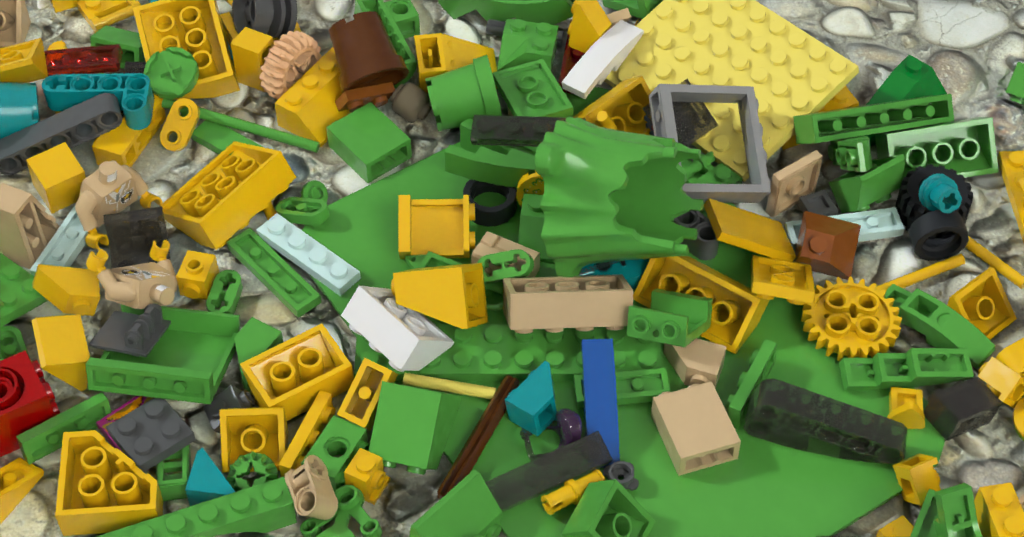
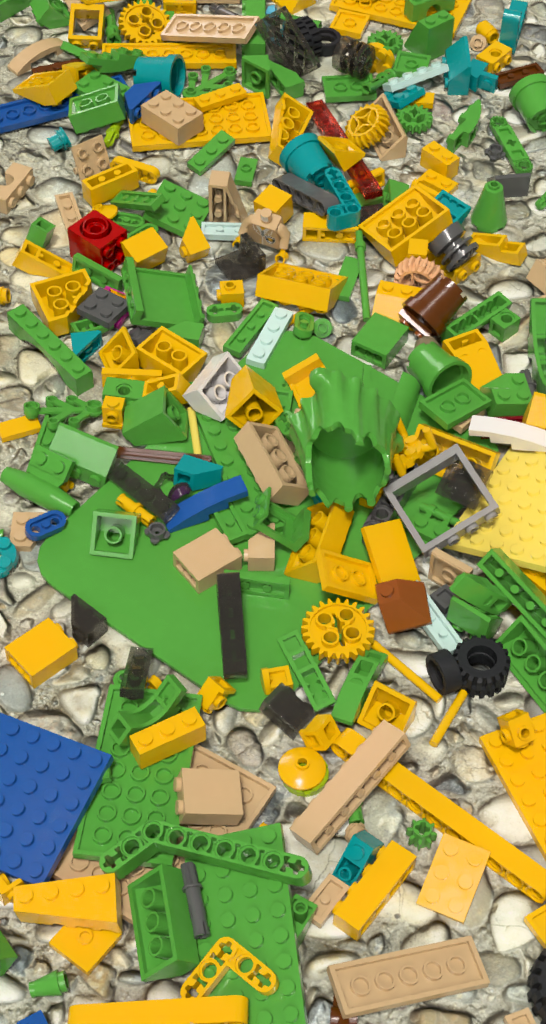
camera: 70 degrees right, 0 degrees up
tan torso [86,240,178,309] -> none
dark grey hinge [89,303,171,357] -> none
bright green tile [144,47,199,99] -> none
yellow plate [160,98,200,152] -> none
bright green gear [226,451,278,492] -> none
tan piece [284,455,338,520] -> none
clear smoke plate [470,115,586,147] -> none
teal piece [918,173,962,213] -> none

